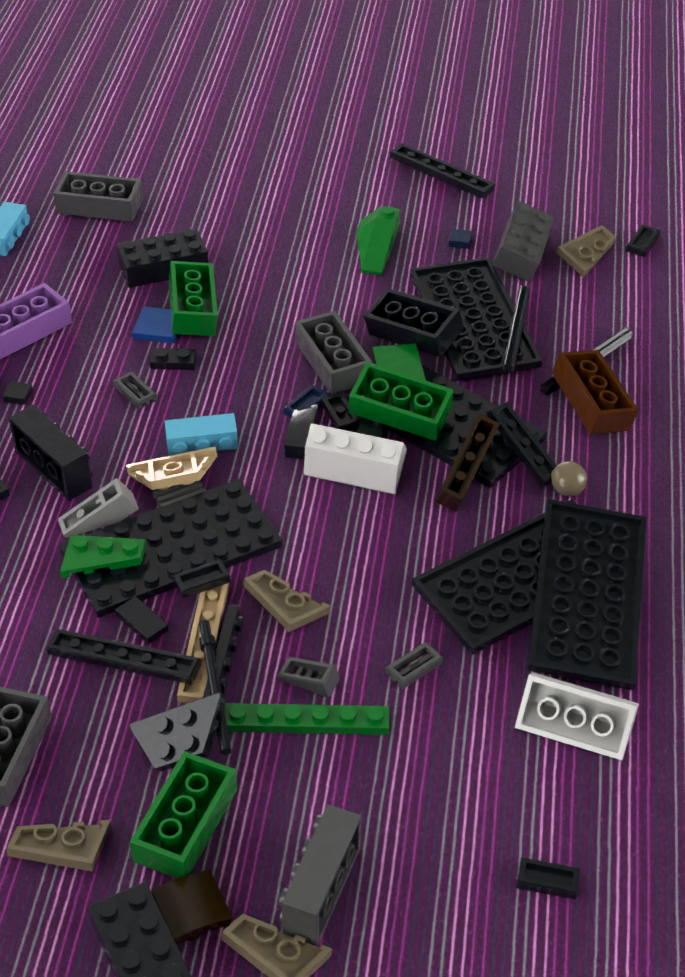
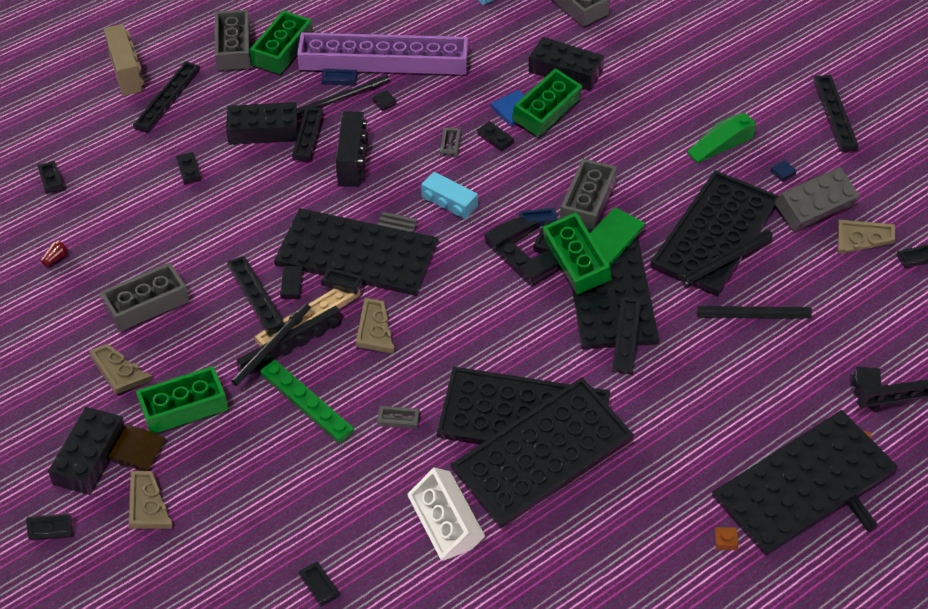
camera: 45 degrees right, 5 degrees up
light grey slope [58,478,139,538] -> none
green wing [60,535,146,579] -> none
tan wing [126,446,217,490] -> none
wing [130,692,226,772] -> none
dark grey slope [277,657,340,697] -> none
dark grey brick [279,804,361,947] -> none
white slope [304,423,407,495] -> none
black brick [364,288,464,357] -> none
dark brown brick [435,413,500,512] -> none
dark tan hair [551,461,587,496] -> none
reddish brown brick [552,350,639,434] -> none

